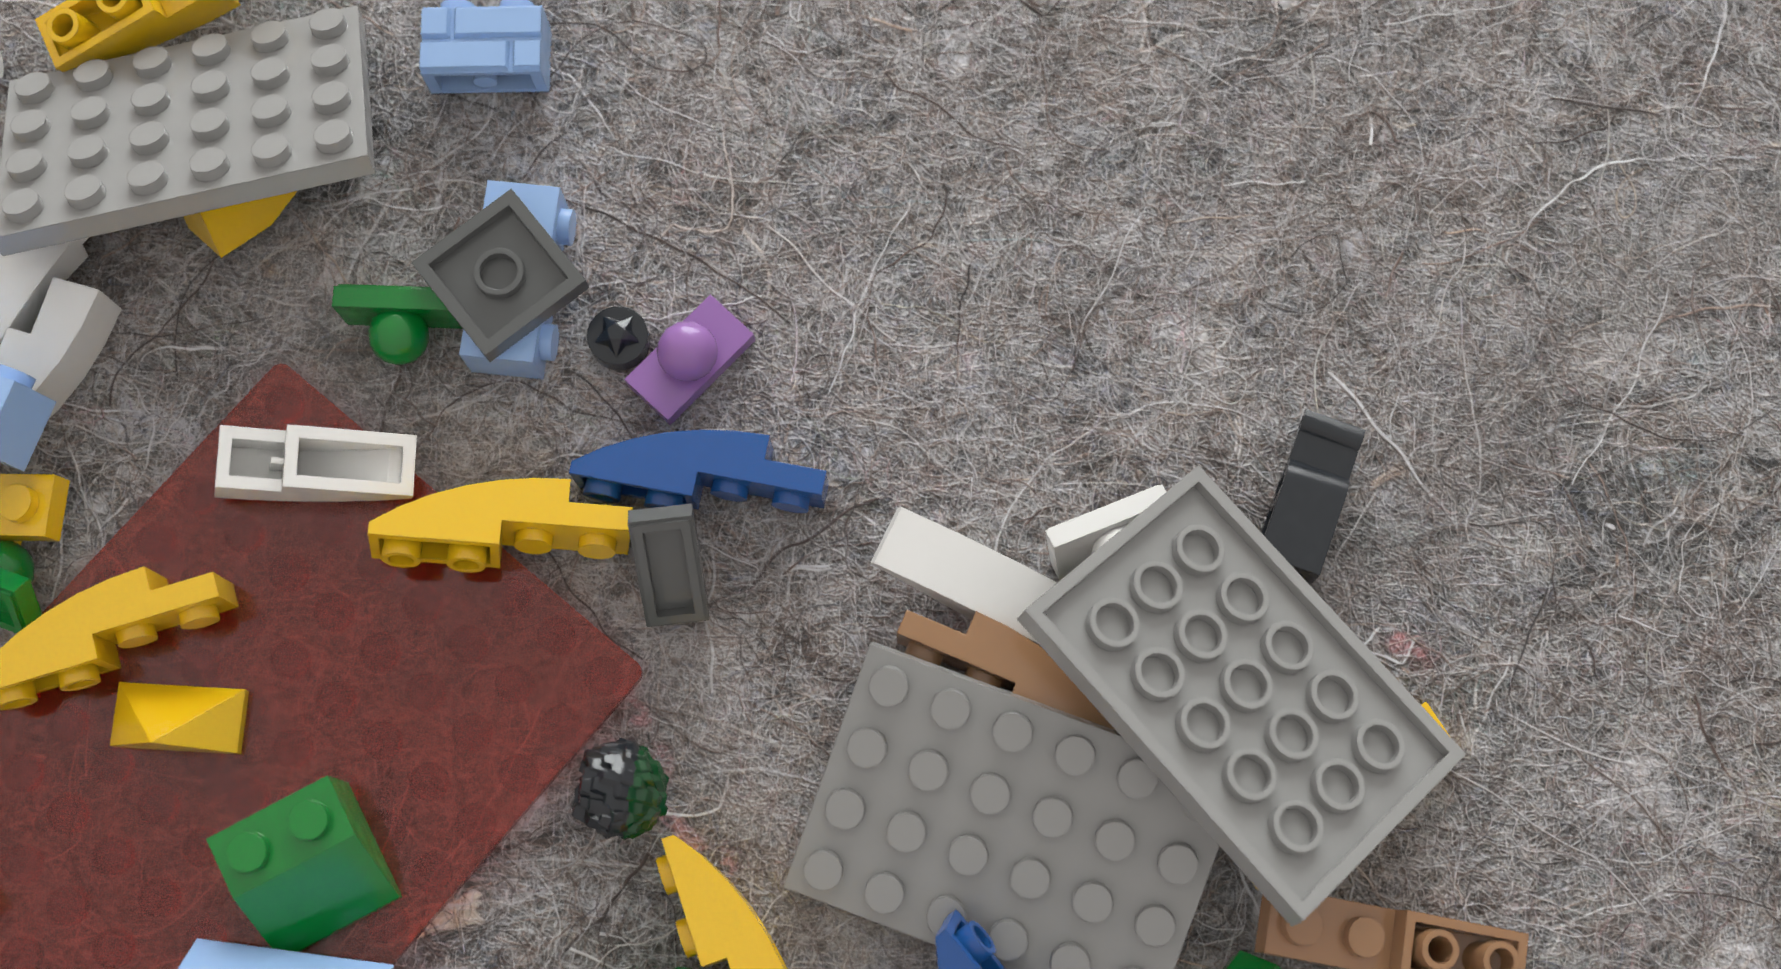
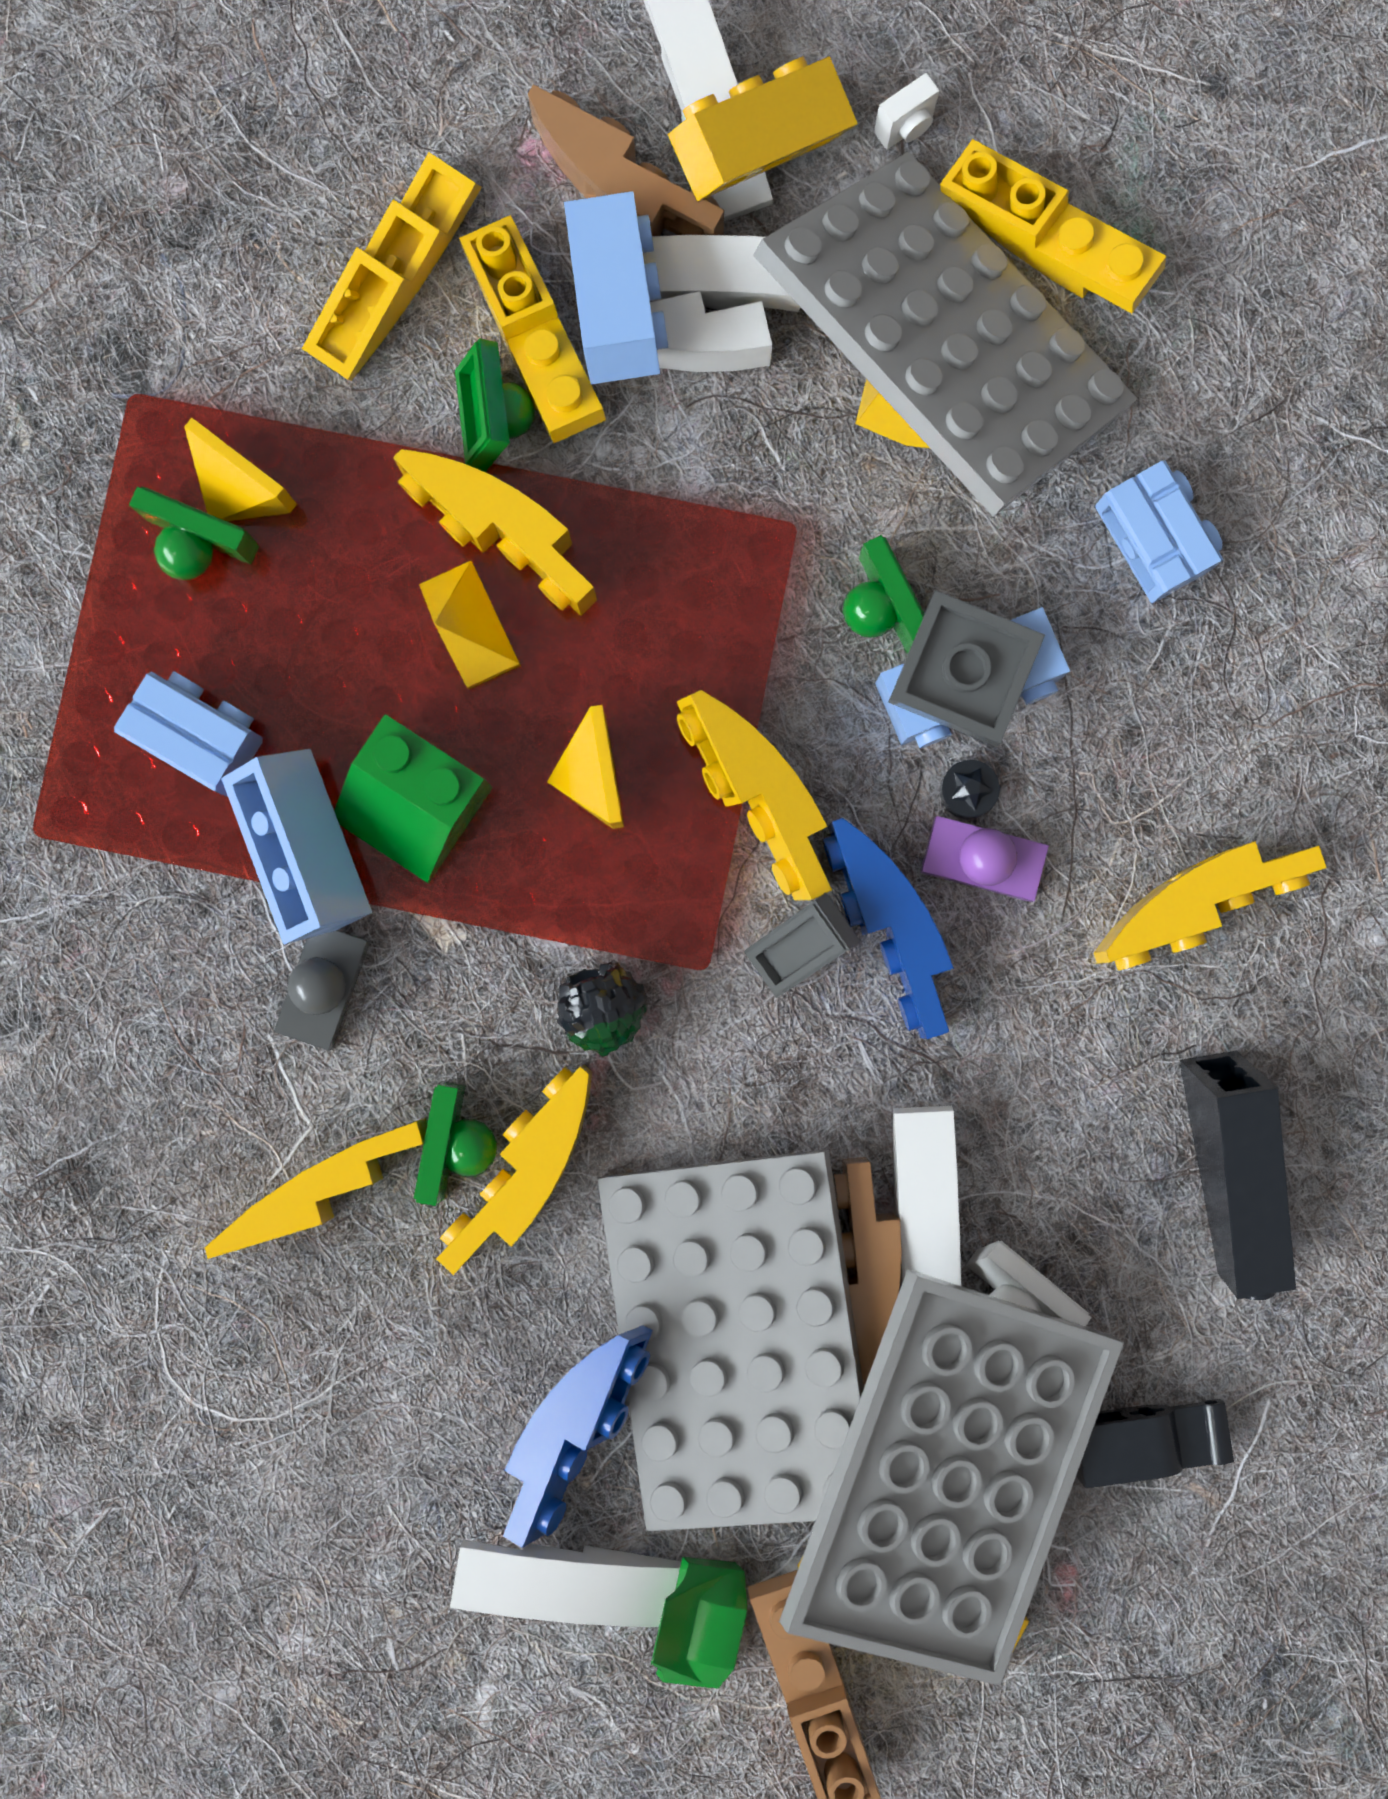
camera: 65 degrees right, 10 degrees up
white slope [214,424,417,502] -> none
none -> yellow slope [547,705,624,829]
none -> yellow slope [1094,841,1327,971]
none -> black slope [1180,1050,1296,1301]

